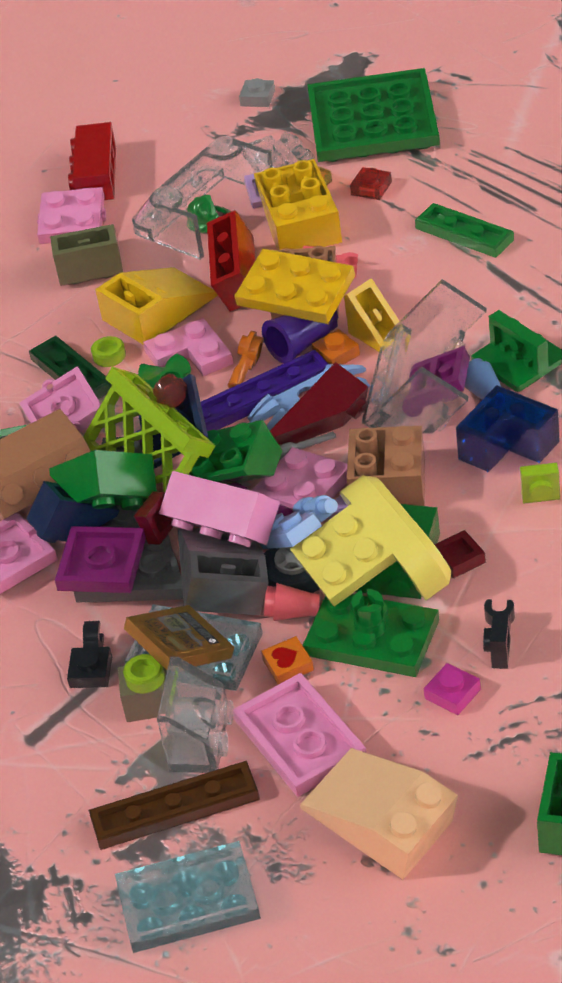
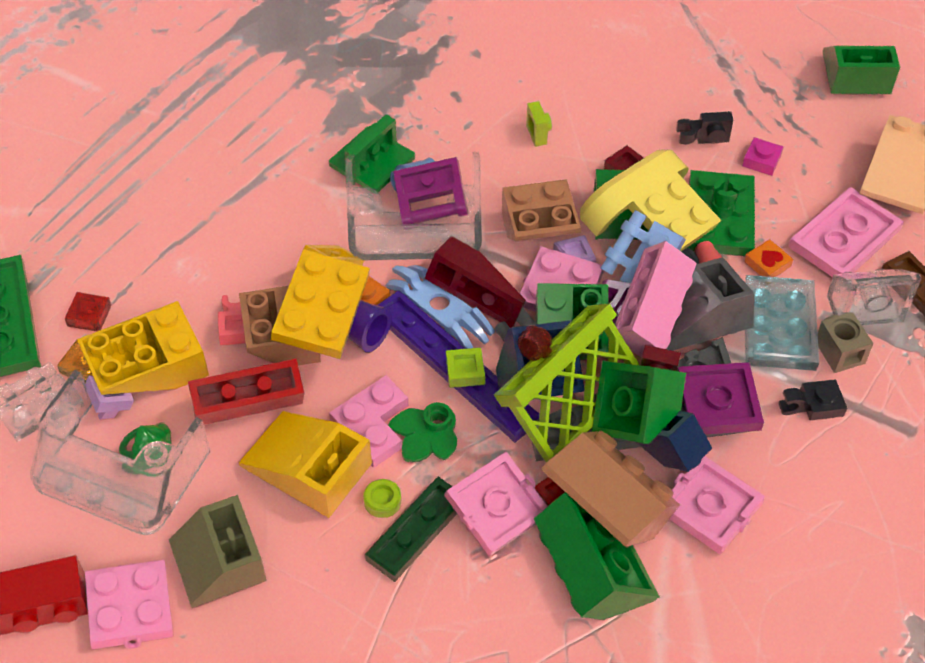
camera: 110 degrees left, 10 degrees up
lime tile [123,654,165,694] -> none
pearl gold tile [124,605,235,672] -> none
orange plate [228,331,264,389] -> none
green tile [415,203,514,258] -> none
clear blue brick [456,385,560,472] -> none
none -> lime plate [446,347,485,388]

